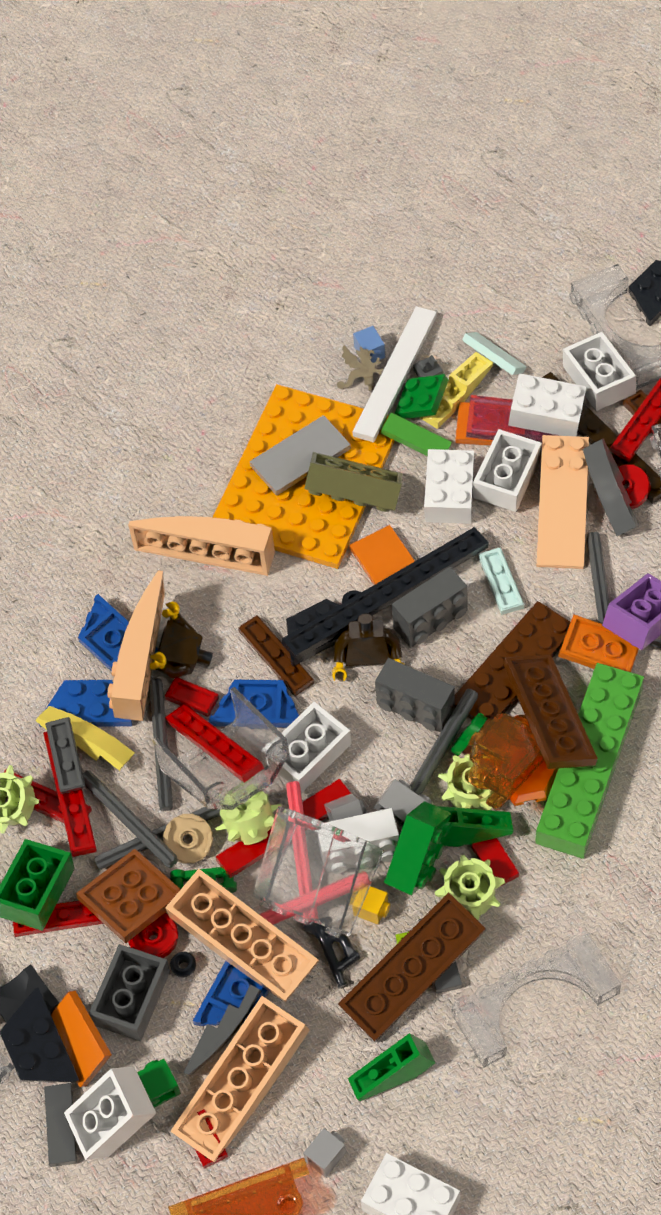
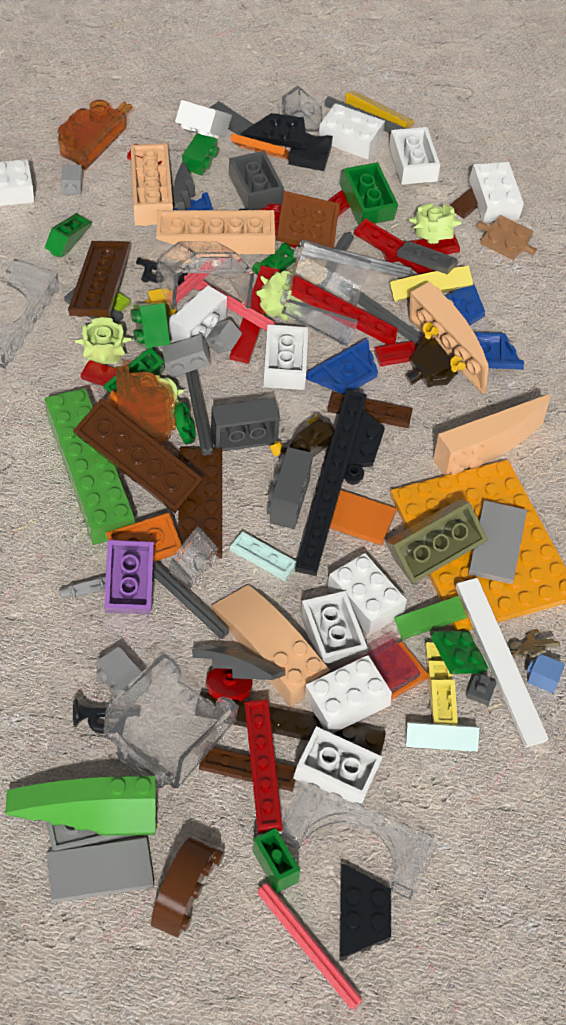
camera: 130 degrees right, 5 degrees down
none -> clear slope [169,526,219,589]

